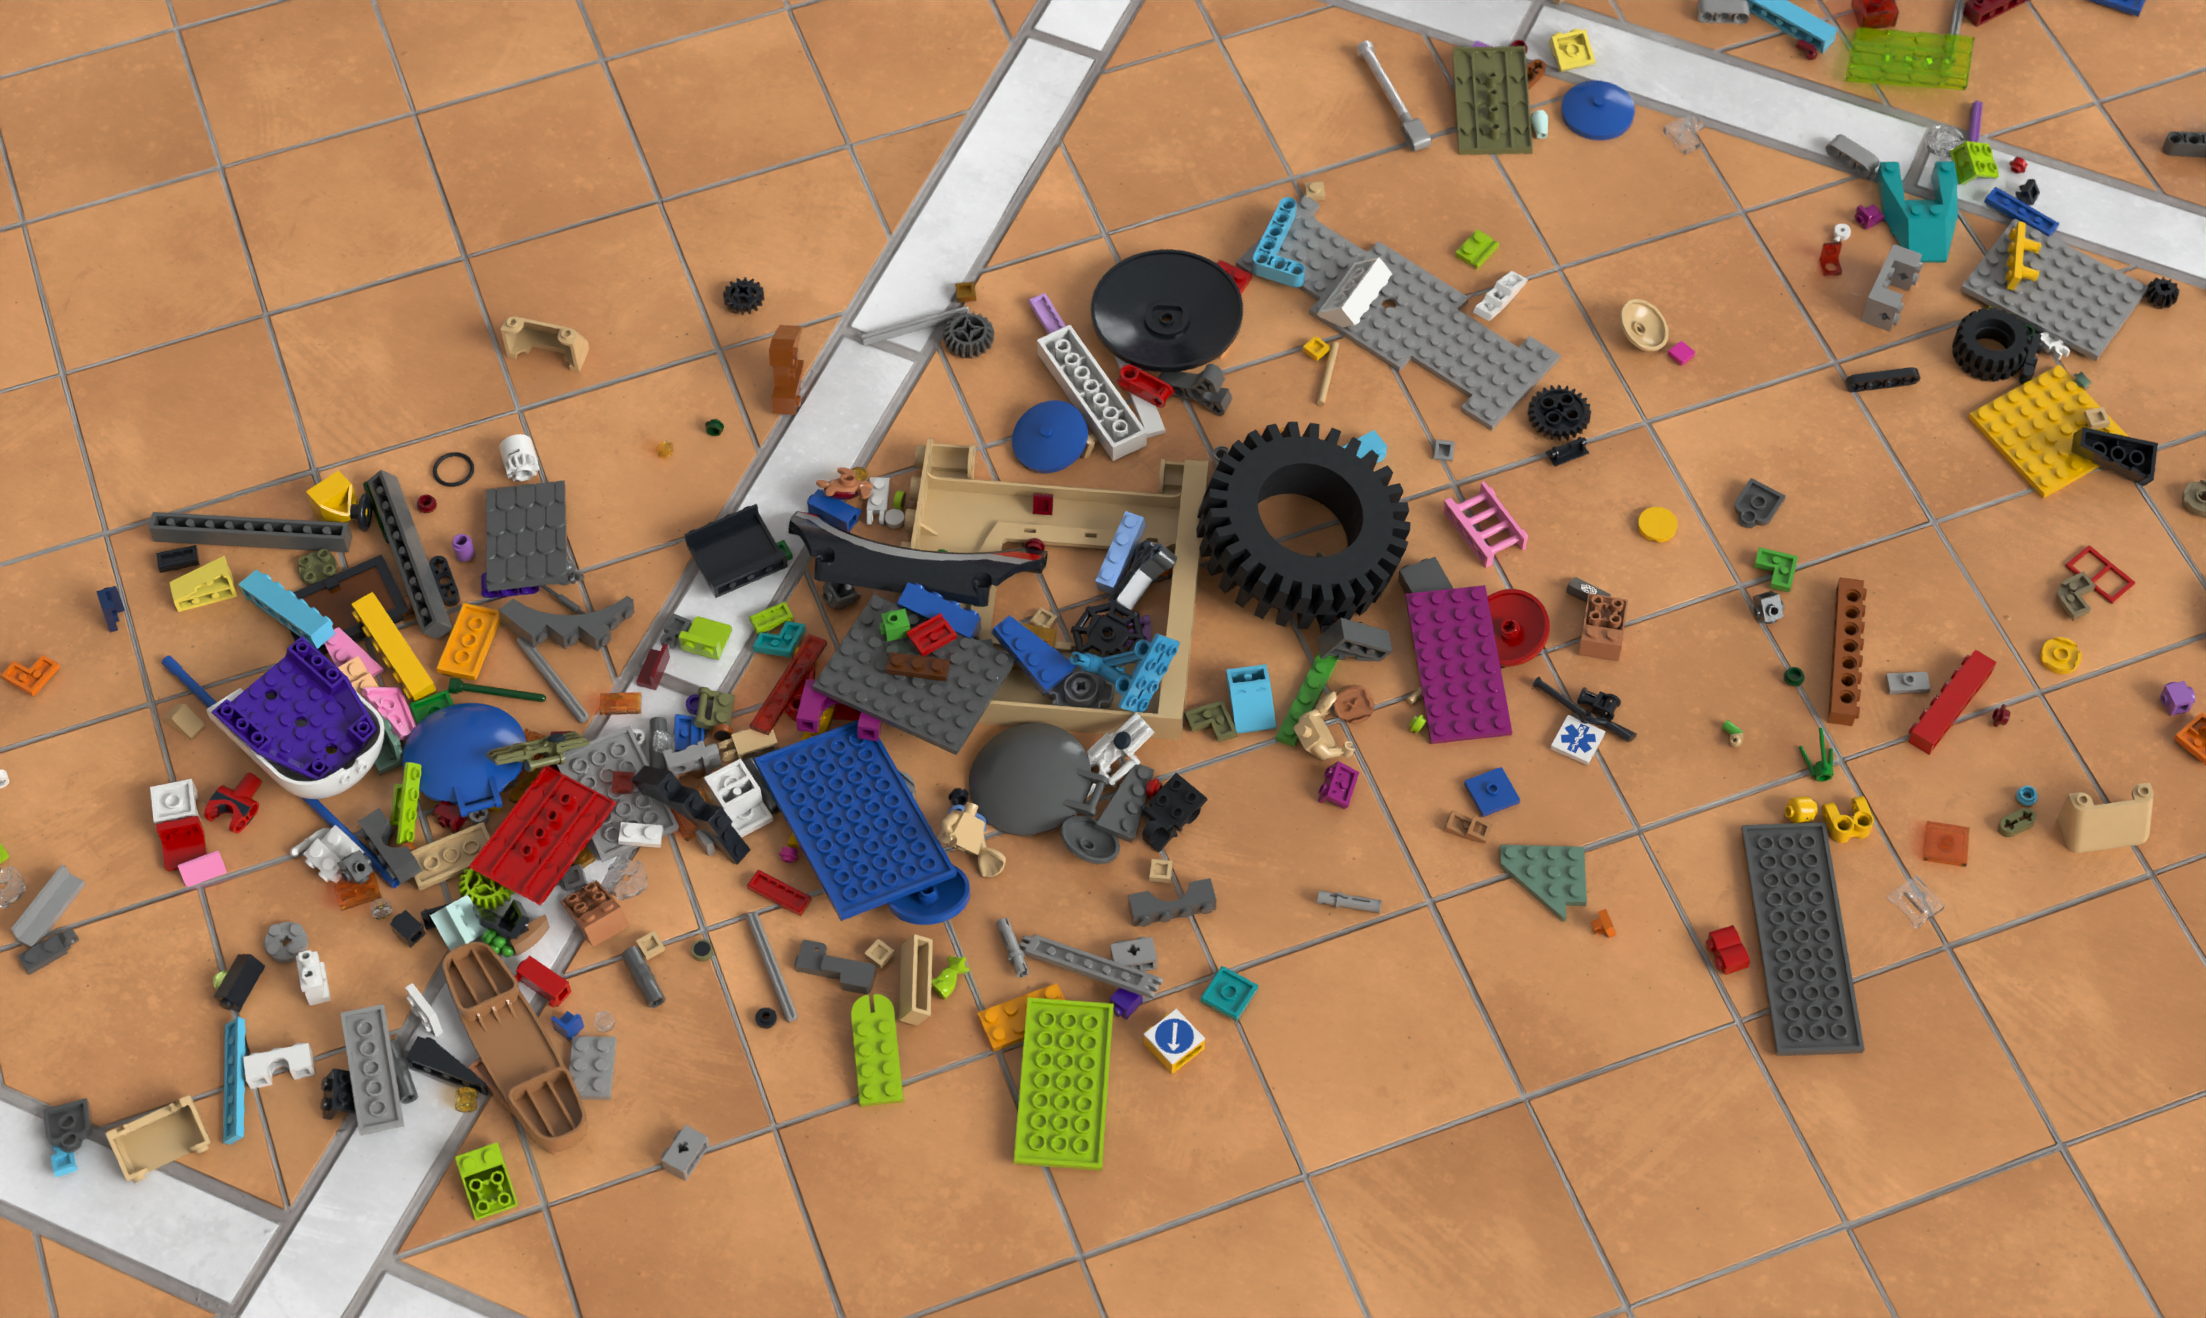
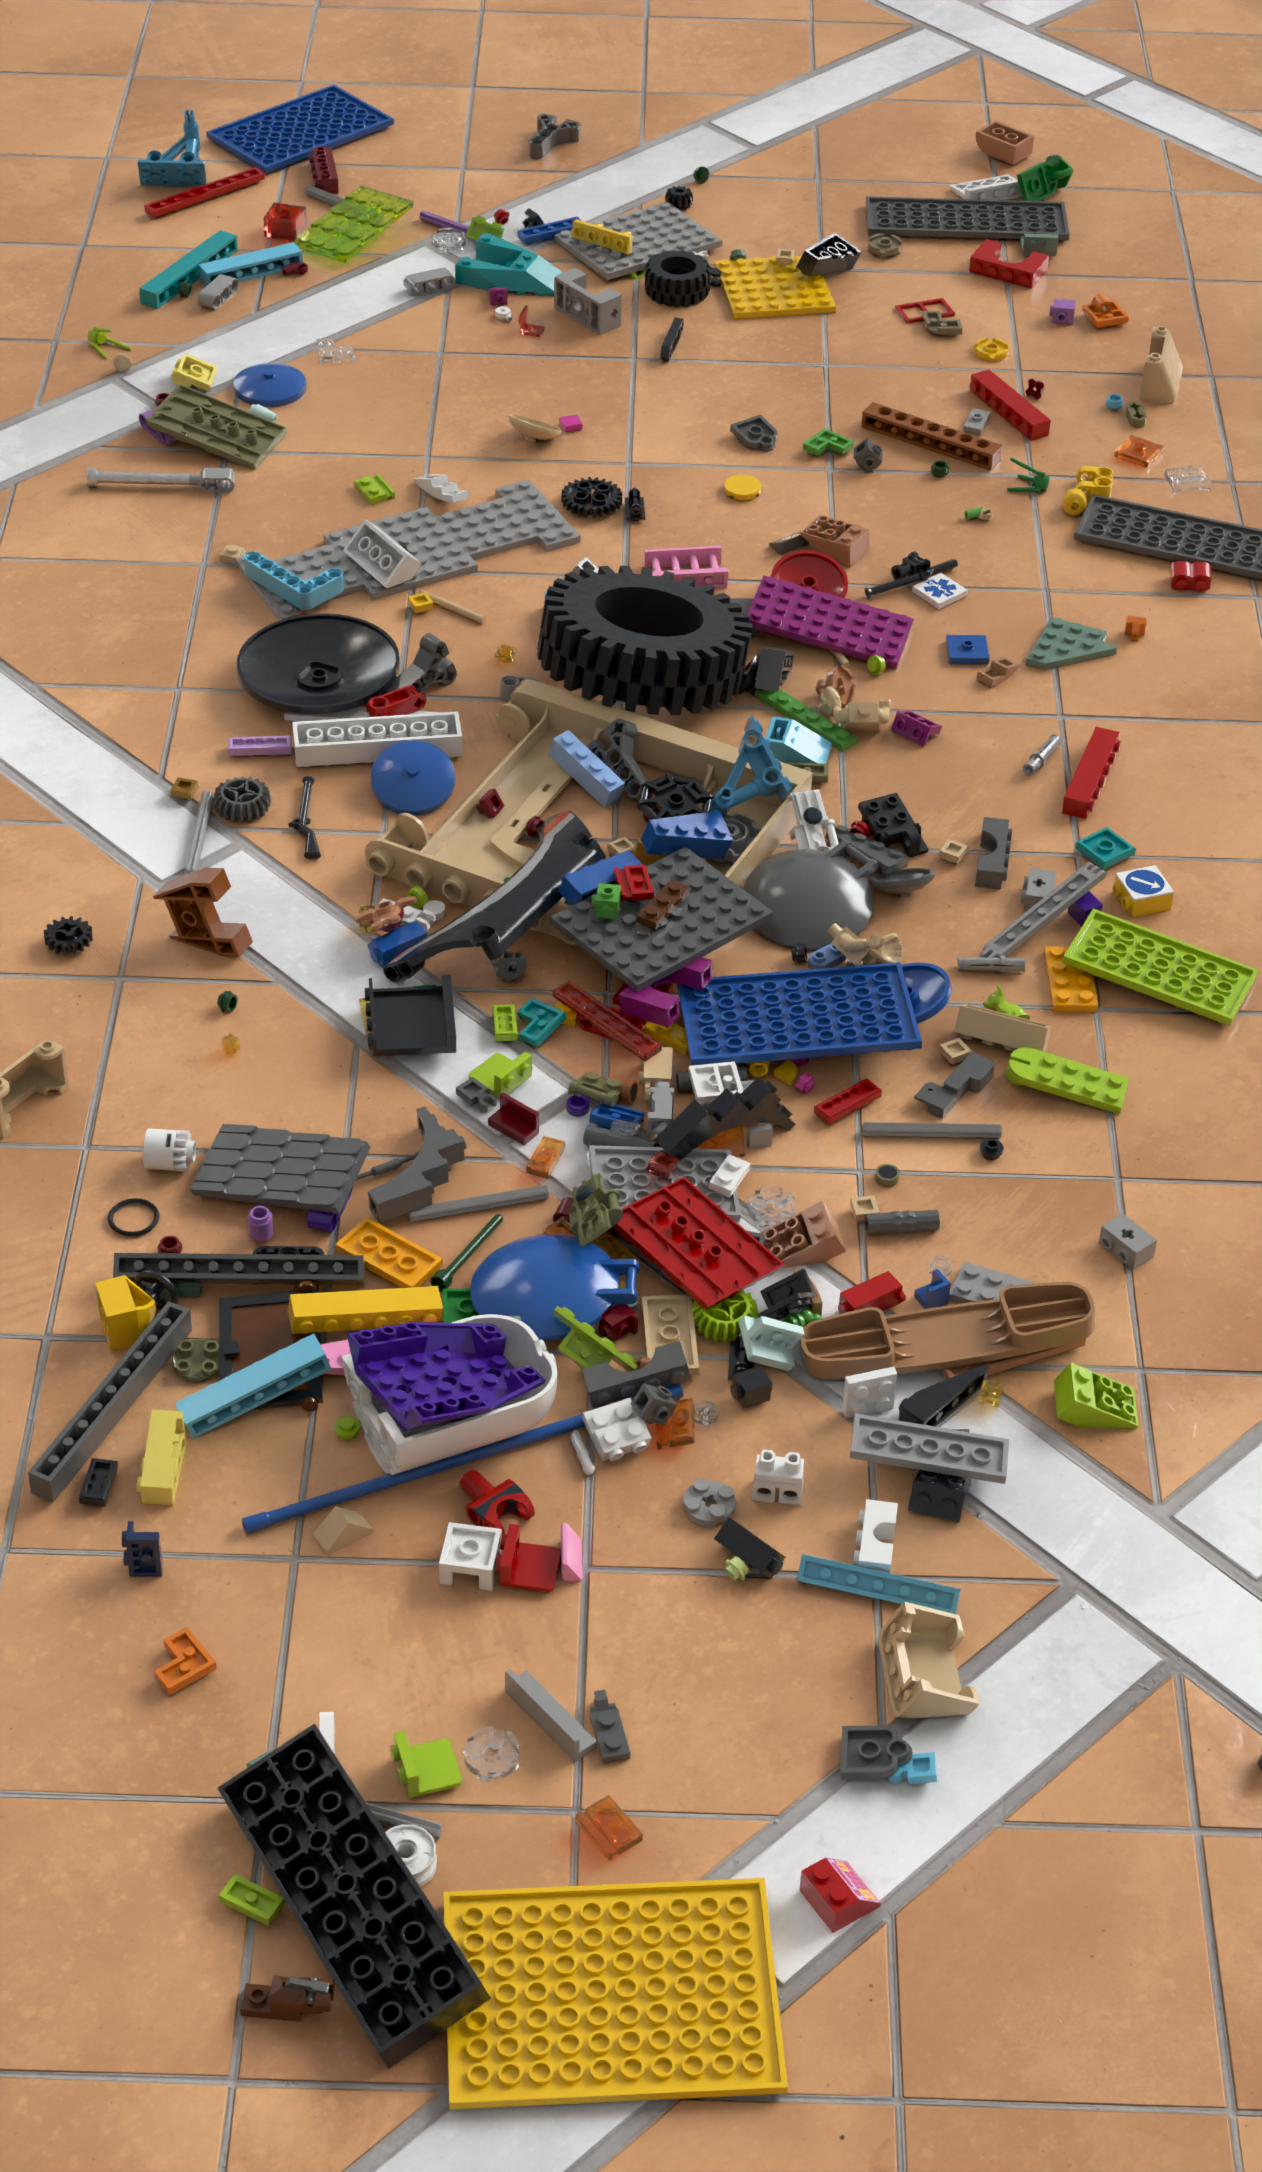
camera: 70 degrees left, 15 degrees down
none -> black piece [288,776,321,859]
none -> red brick [1062,727,1122,819]

